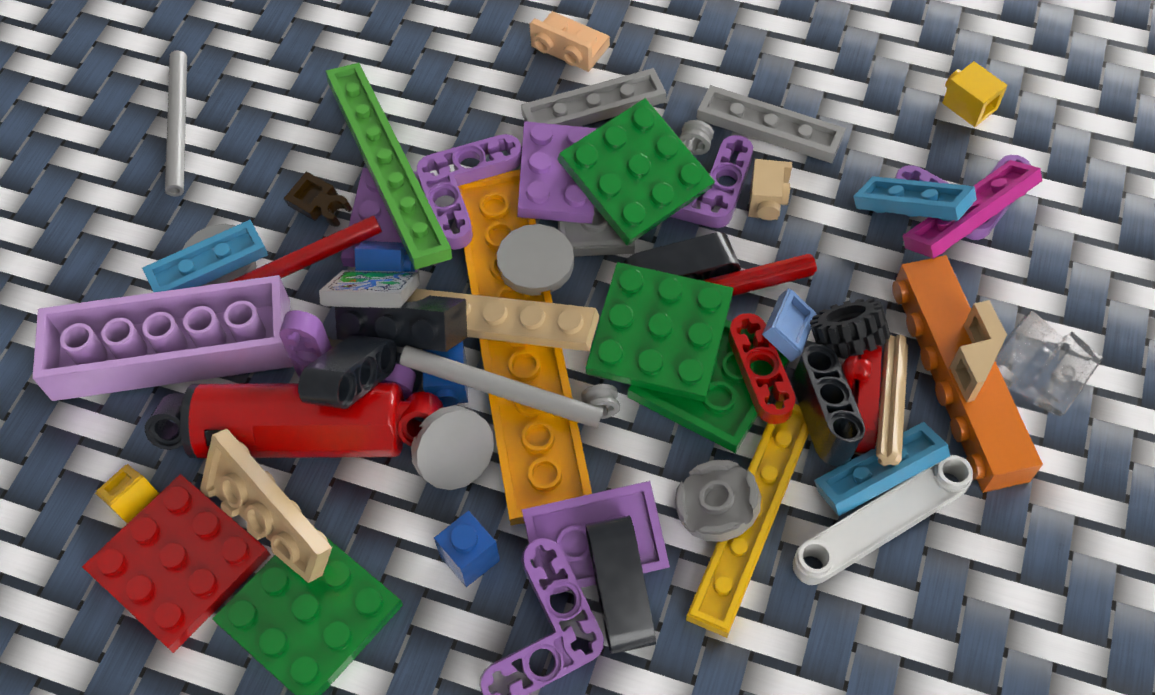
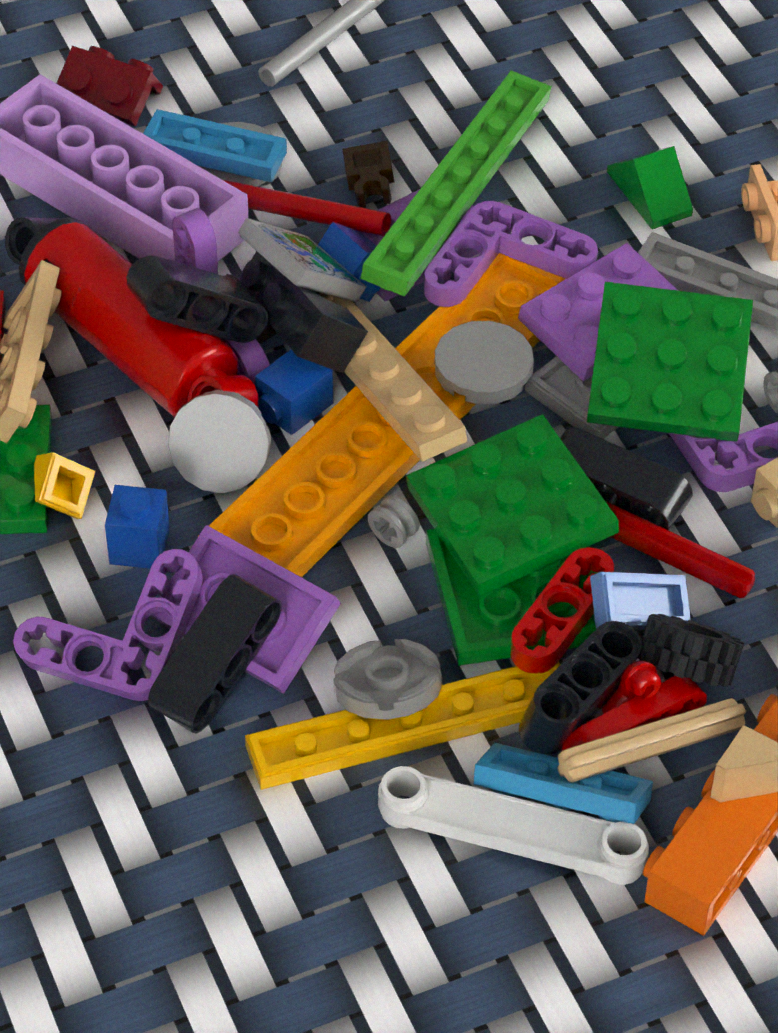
camera: 45 degrees right, 10 degrees down
light grey piece [400,345,604,429] -> none
none -> yellow slope [34,453,95,519]
none -> dark red bracket [56,46,163,126]
none -> green slope [607,146,693,229]

